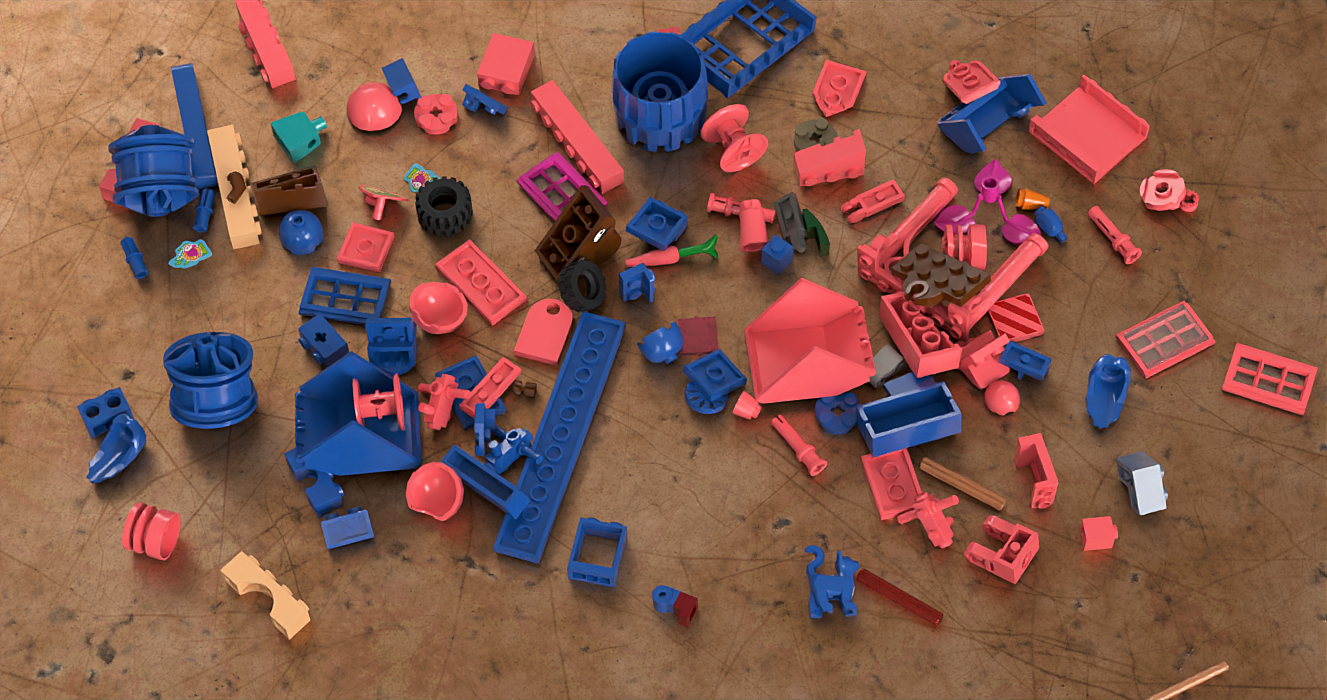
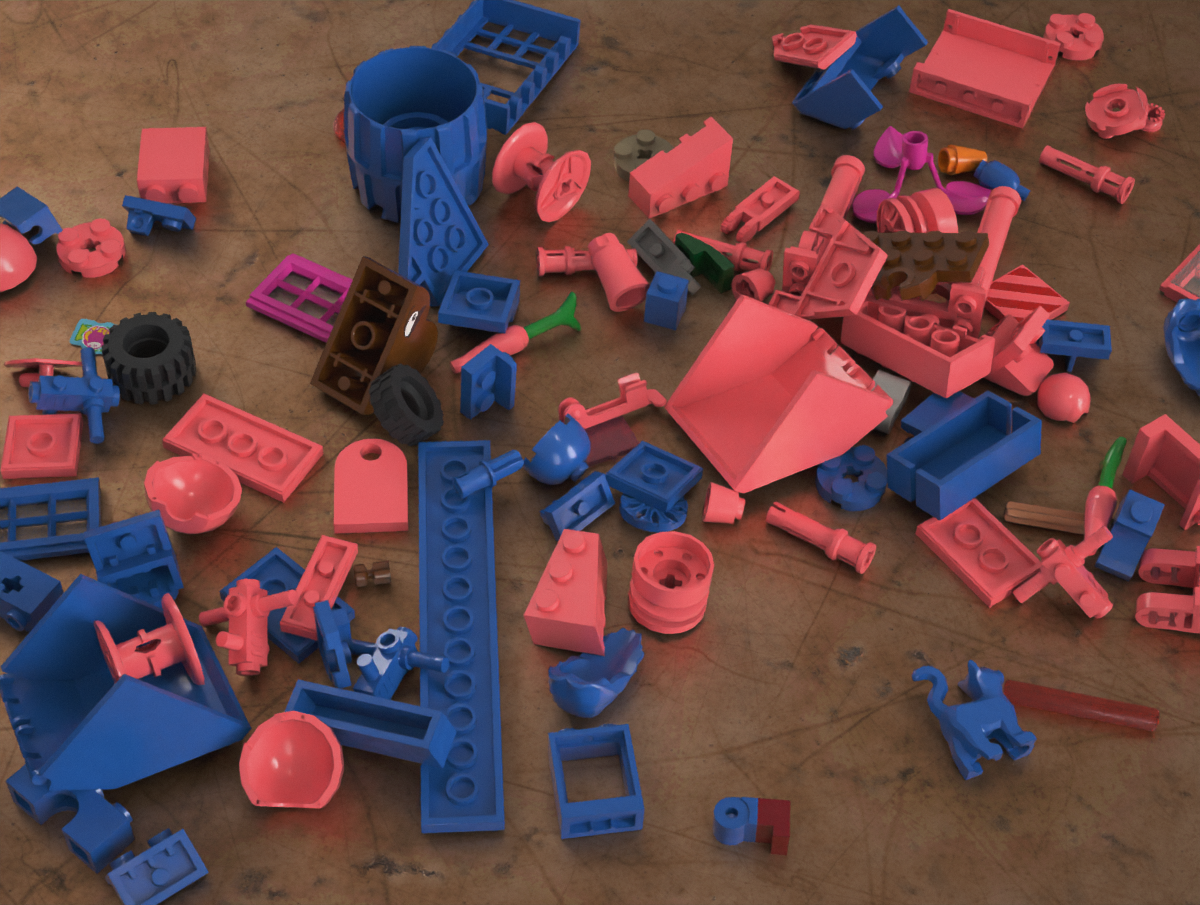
camera: 25 degrees left, 10 degrees down
coral brick [530,80,624,194] -> none
coral tile [812,60,867,117] -> none
none -> blue piece [28,347,120,444]
none -> blue wing [398,137,489,306]
none -> blue axle [452,449,524,499]
none -> coral wedge [524,529,608,656]
none -> blue hinge [540,471,616,541]
none -> blue hair [548,628,644,718]
none -> coral piece [558,373,667,429]
none -> coral wheel [627,531,714,634]
none -> coral pin [673,230,773,272]
none -> coral hat [731,268,775,302]
none -> coral wing [768,203,888,320]
none -> coral plate [1043,13,1104,60]
none -> coral piece [1084,437,1127,556]
none -> blue arch [1094,490,1165,581]

